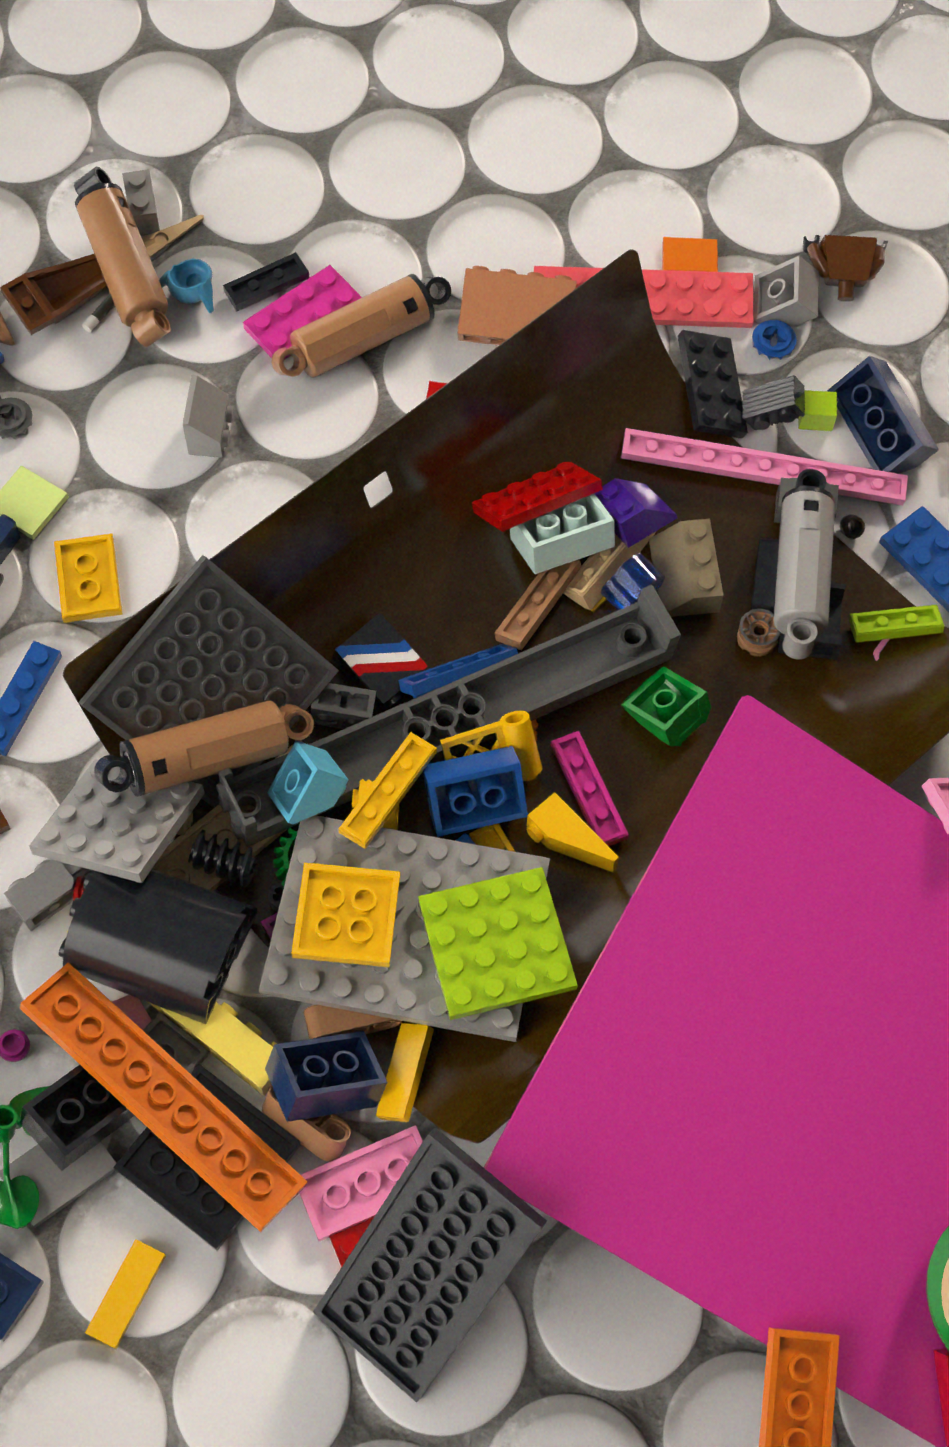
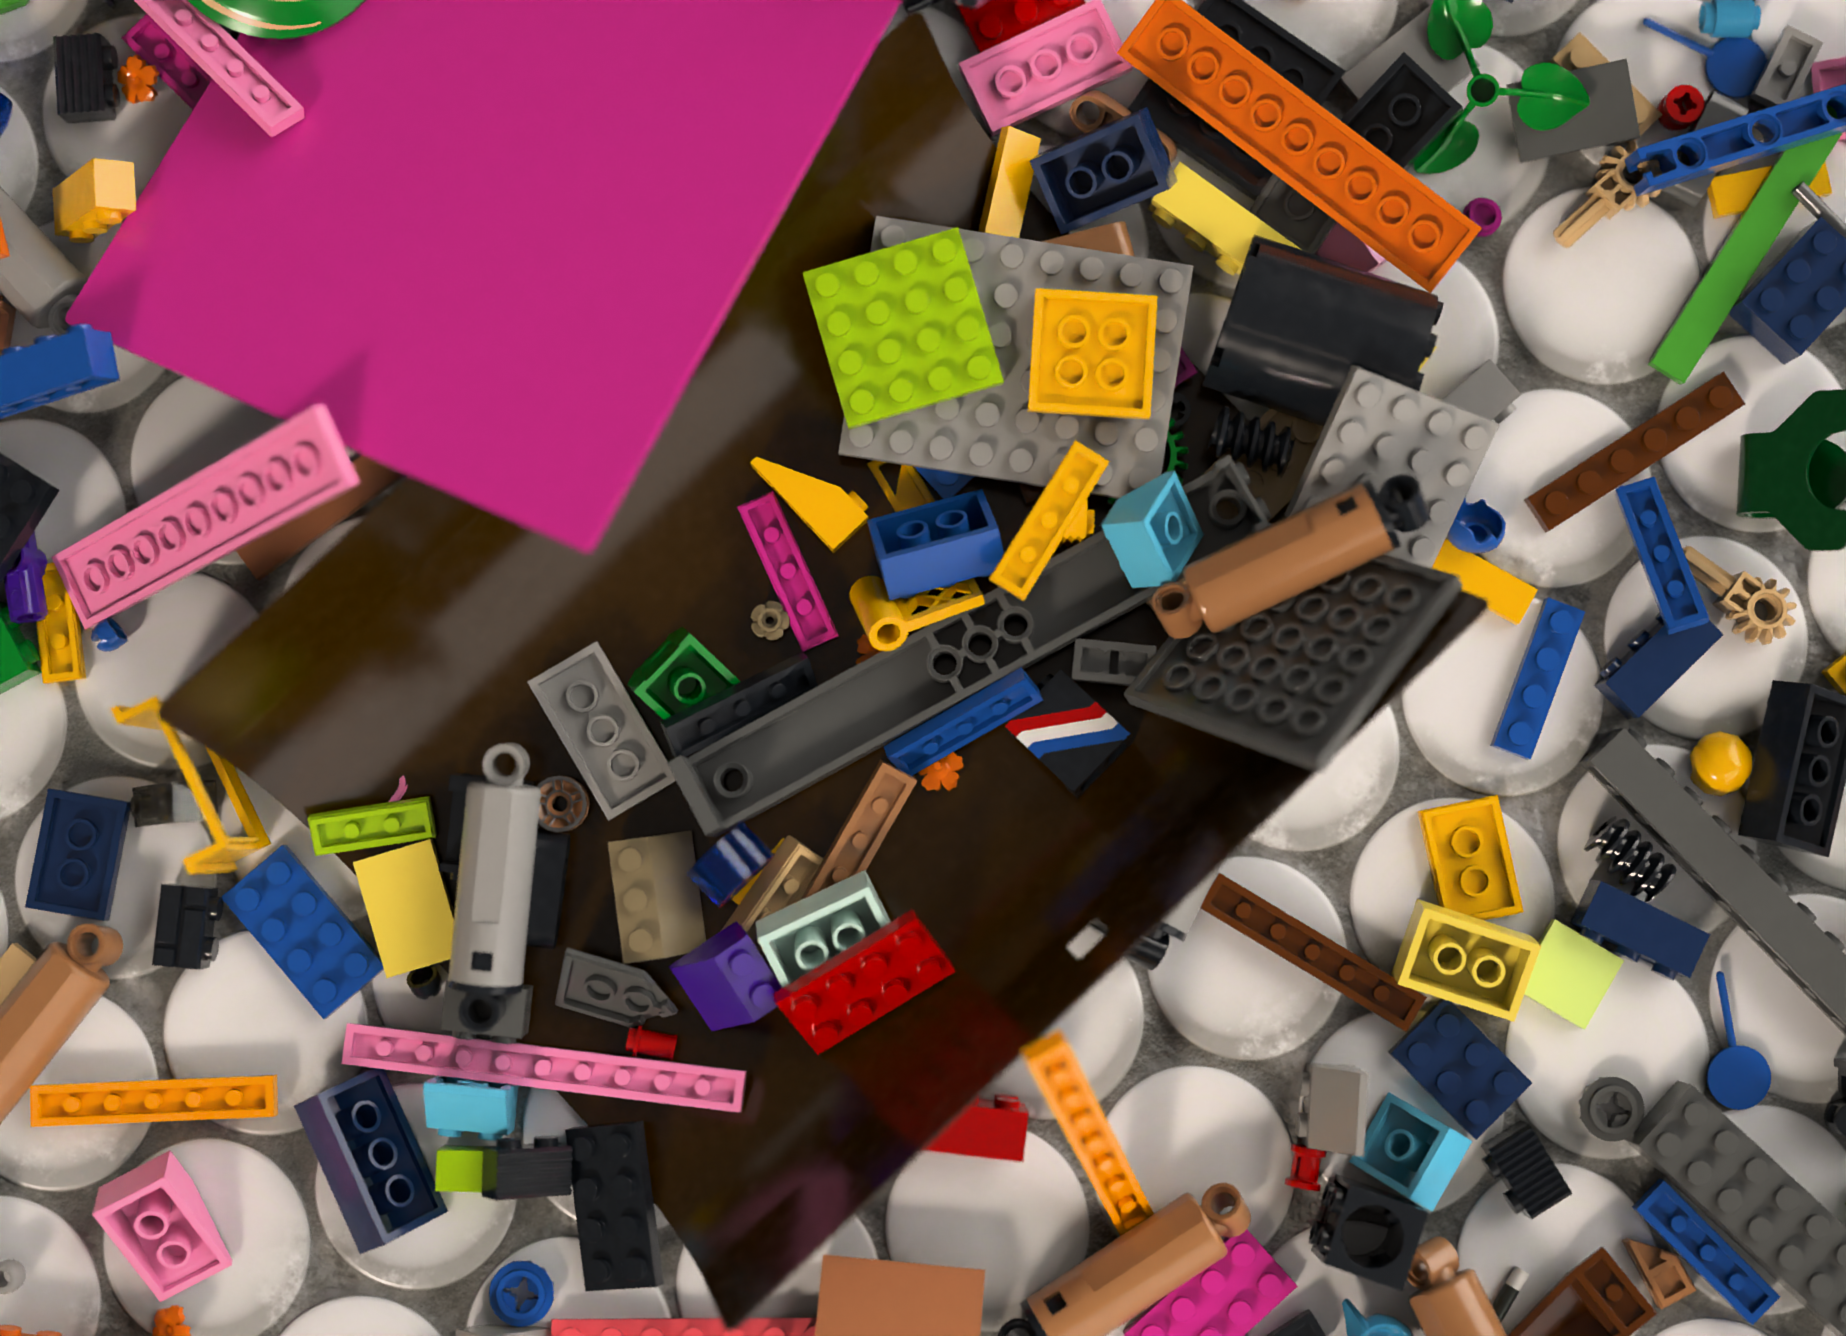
camera: 175 degrees right, 20 degrees up
none -> light yellow tile [353,839,455,978]
none -> medium azure slope [423,1076,519,1141]
none -> light grey plate [527,641,676,821]
none -> dark grey tile [555,947,678,1027]
none -> red pin [625,1025,678,1061]
none -> black plate [660,652,818,758]
none -> dark tan plate [751,601,790,640]
none -> orange plant [918,752,964,791]
none -> light orange plate [1021,1029,1154,1236]
none -> reddish brown plate [1200,872,1427,1032]
none -> red bush [1285,1144,1327,1191]
none -> black brick [1309,1174,1429,1291]
none -> medium azure slope [1349,1093,1472,1212]
none -> dark blue plate [1388,998,1532,1140]
none -> light yellow brick [1391,899,1541,1022]
none -> yellow tile [1432,539,1538,625]
none -> blue hair [1447,498,1506,553]
none -> black brick [1481,1120,1573,1219]

